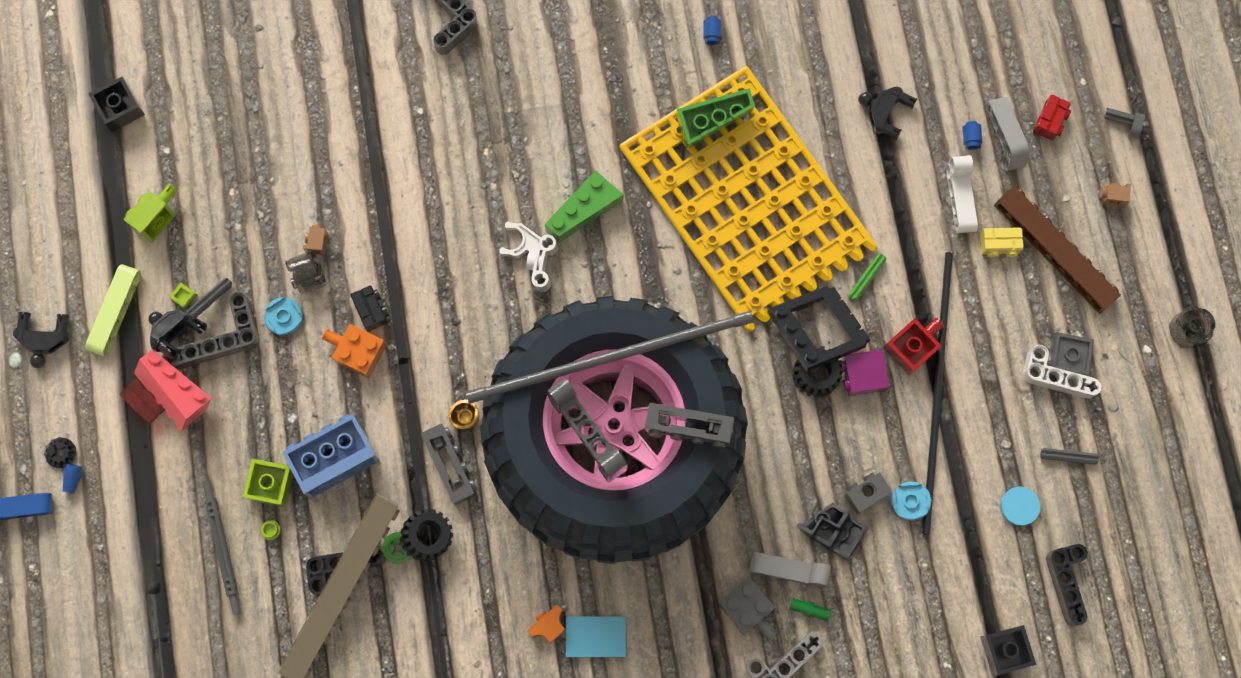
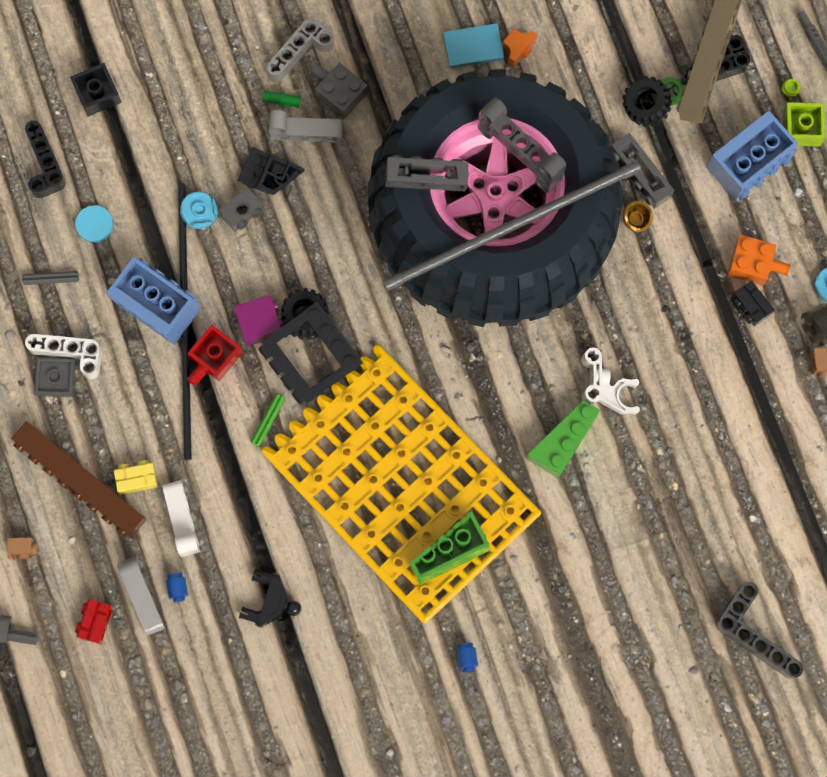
camera: 170 degrees right, 0 degrees up
none -> medium blue brick [106,257,201,345]

